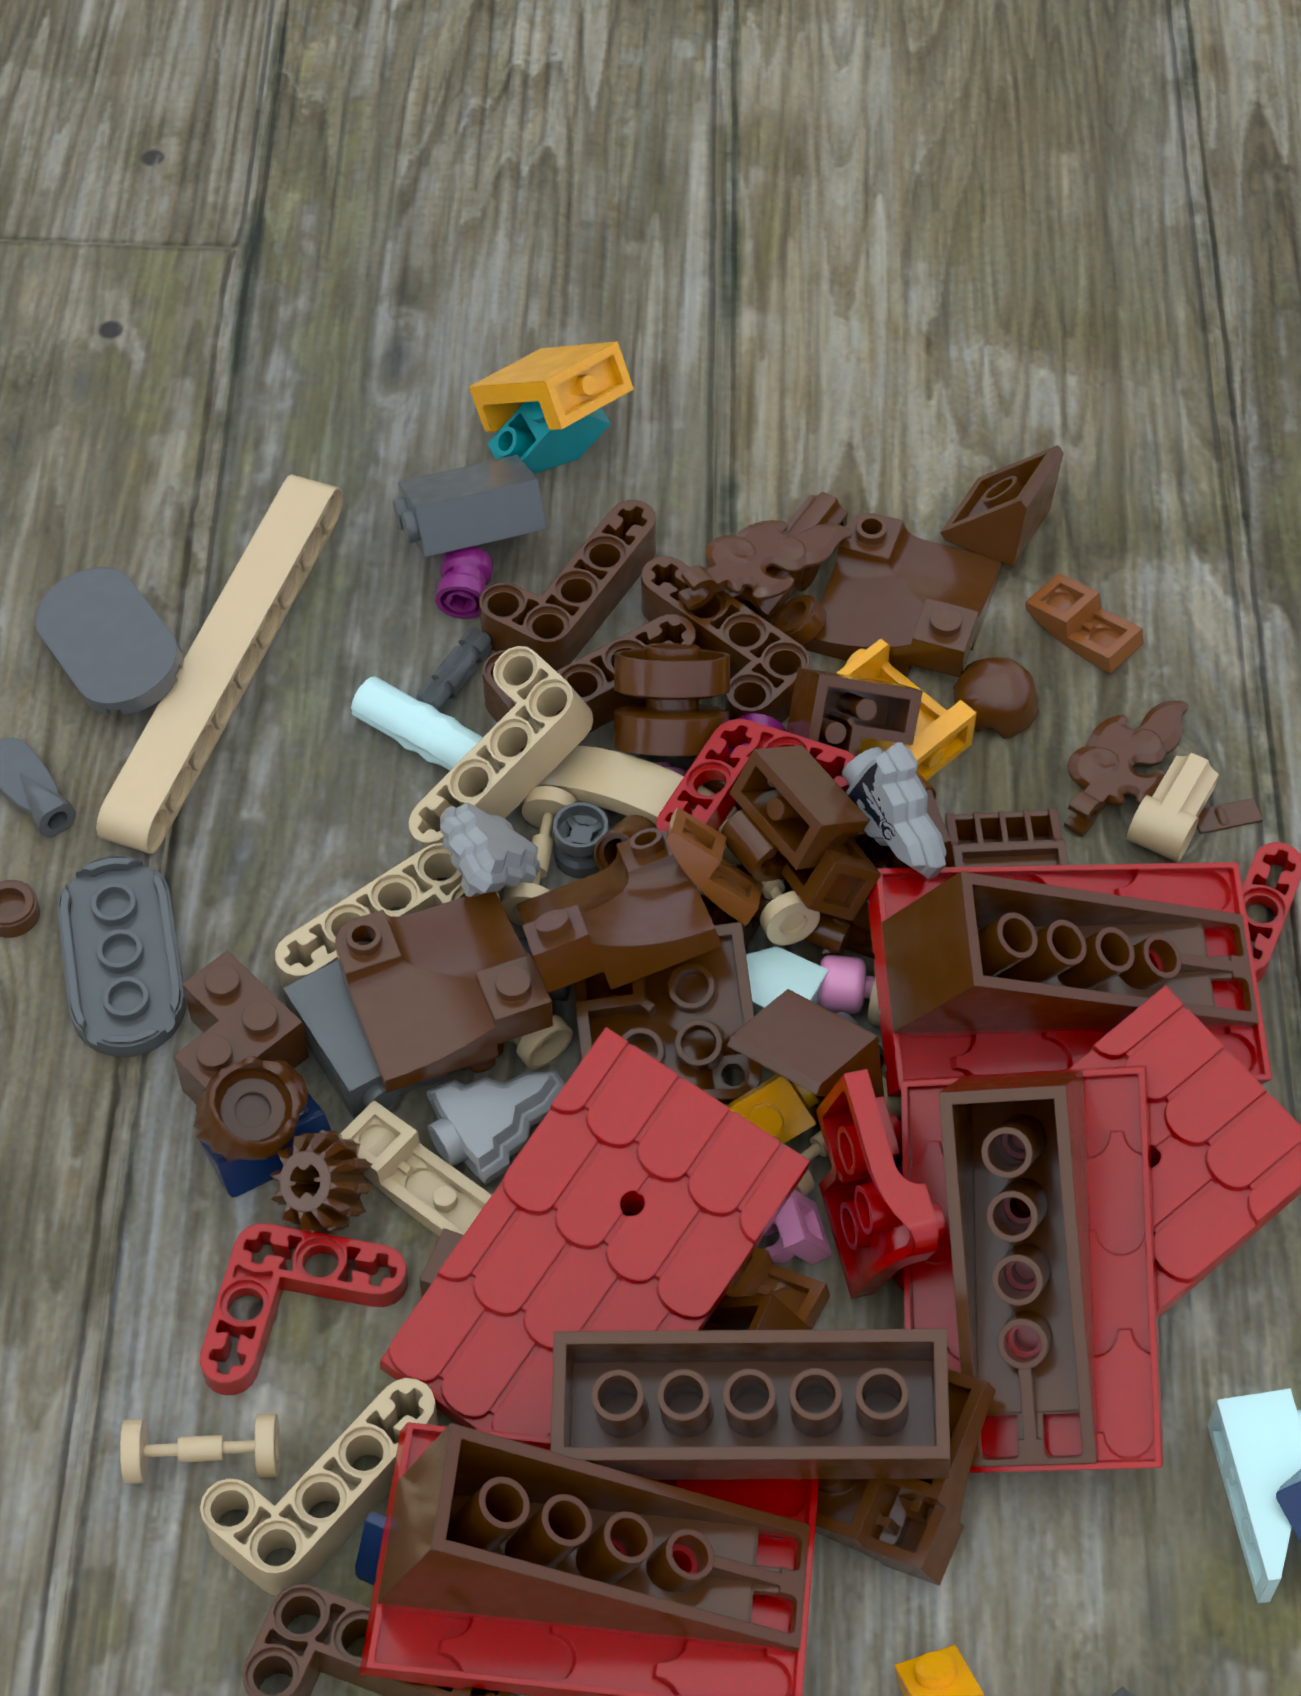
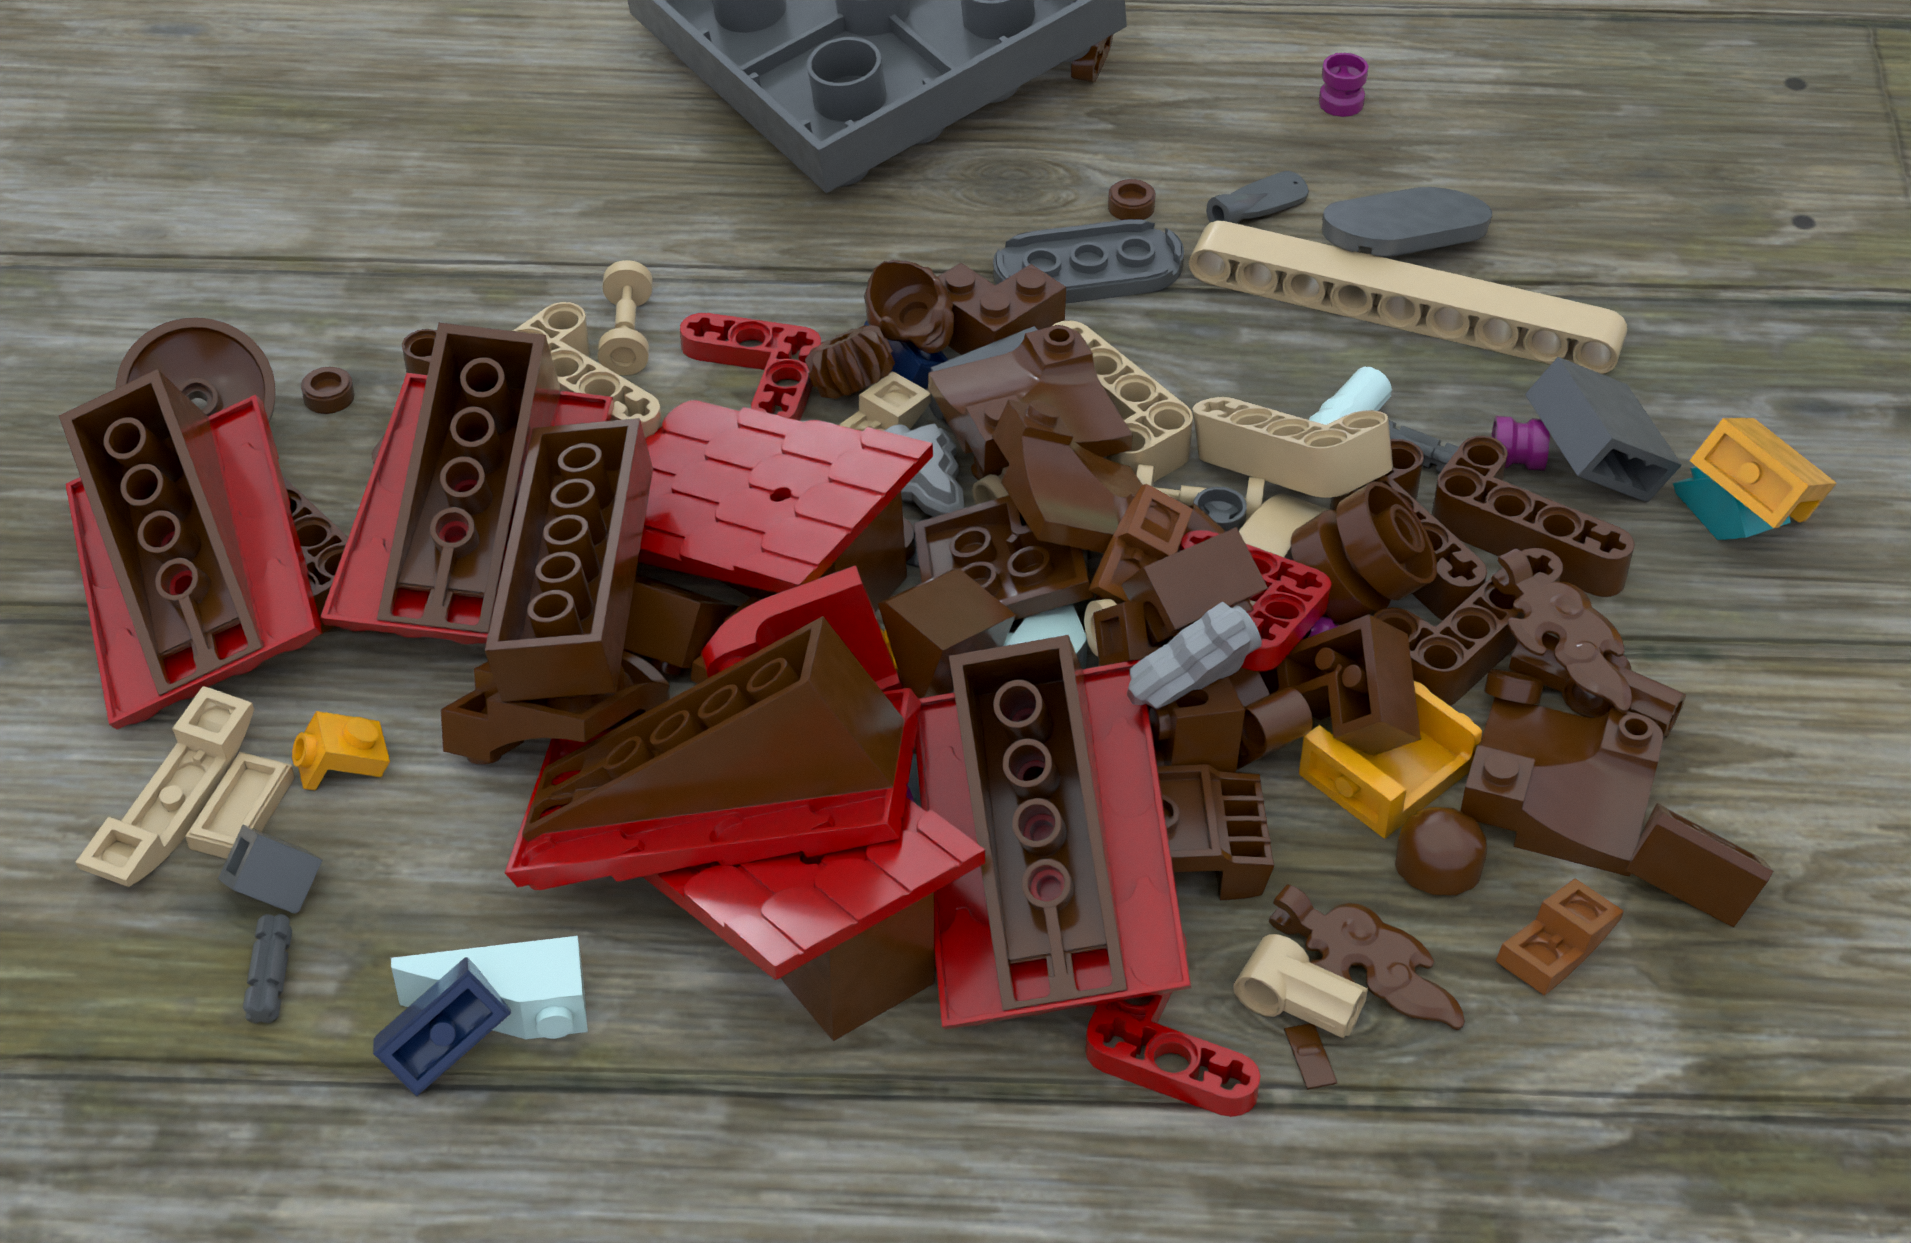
camera: 90 degrees right, 10 degrees down
light grey rock [440,802,541,897] -> none

